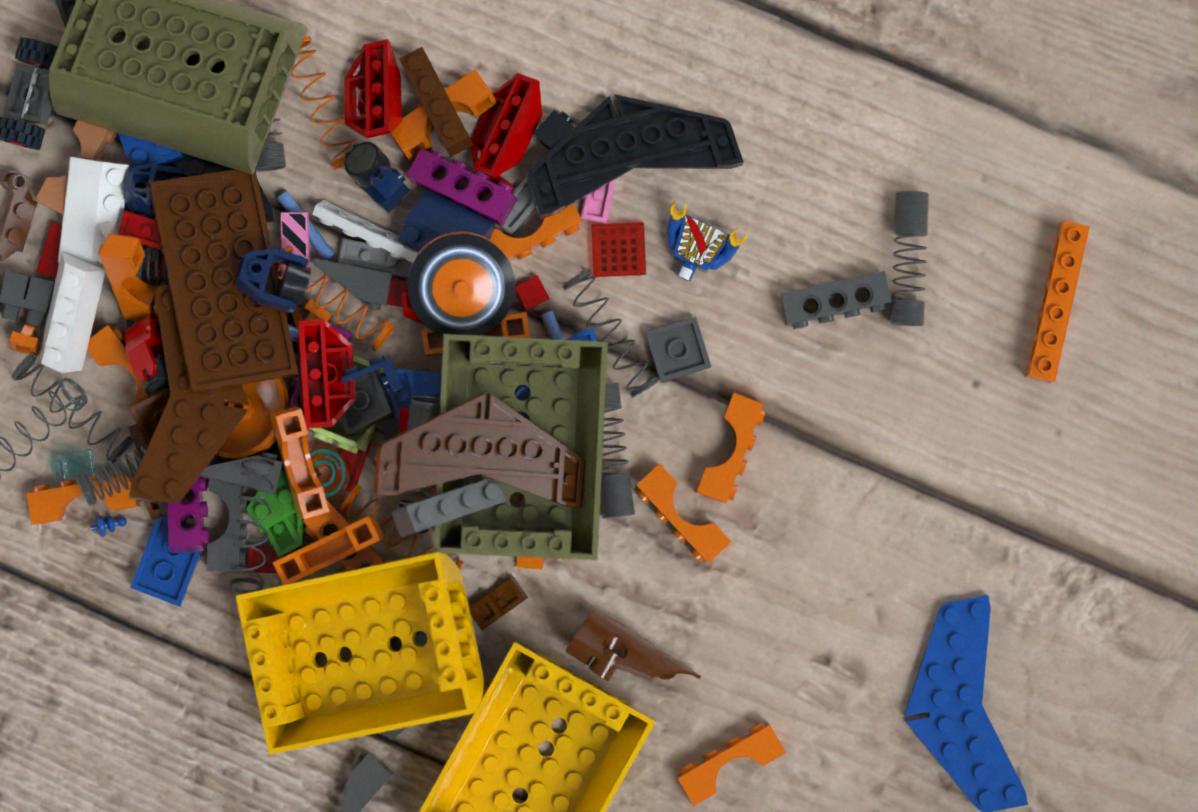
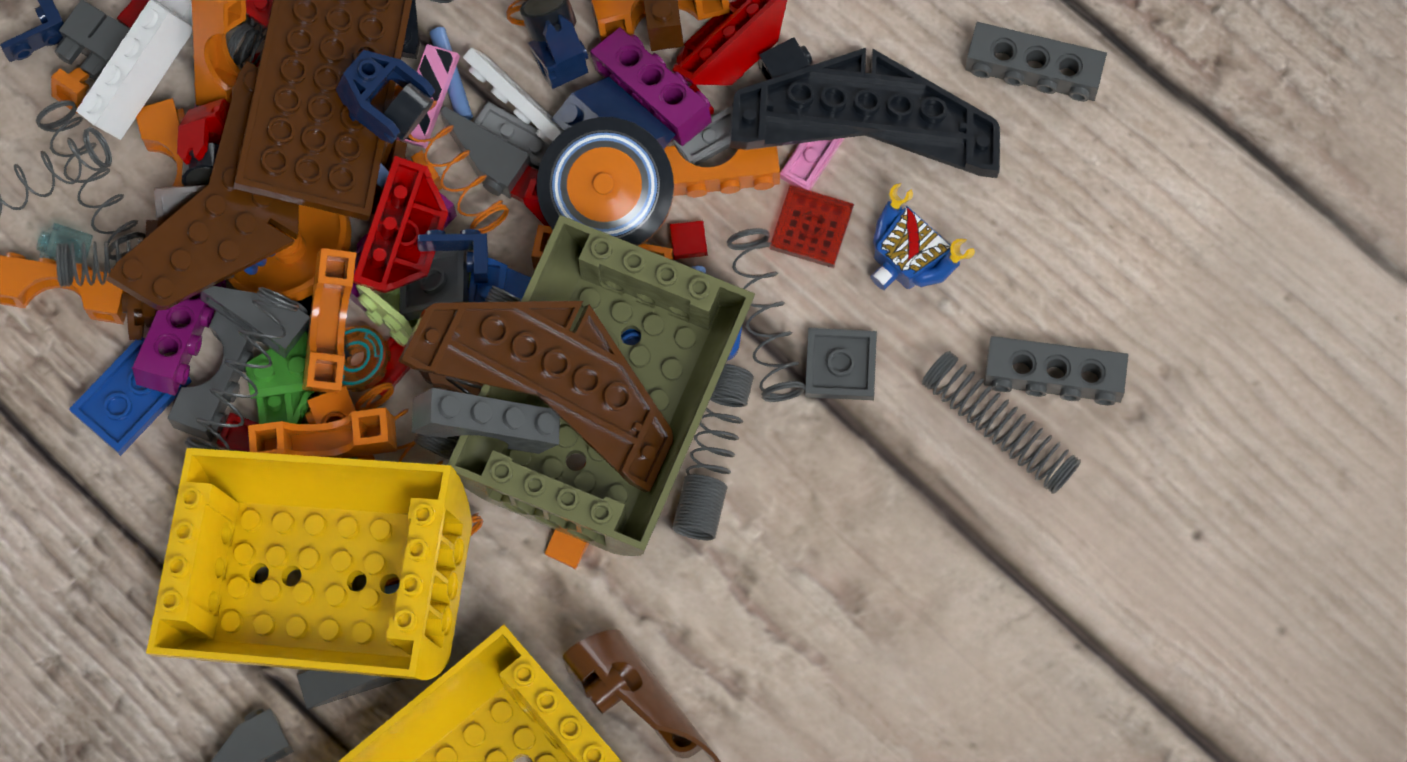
camera: 25 degrees right, 15 degrees down
blue hair [90,515,127,537] -> none
reddish brown slope [469,576,528,631] -> none
orange arch [636,463,732,563] -> none
orange arch [696,393,766,504] -> none
dark grey piece [890,191,929,326] -> none
orange brick [1025,220,1090,383] -> none
none -> dark grey piece [922,351,1081,494]
none -> dark grey brick [965,22,1107,102]

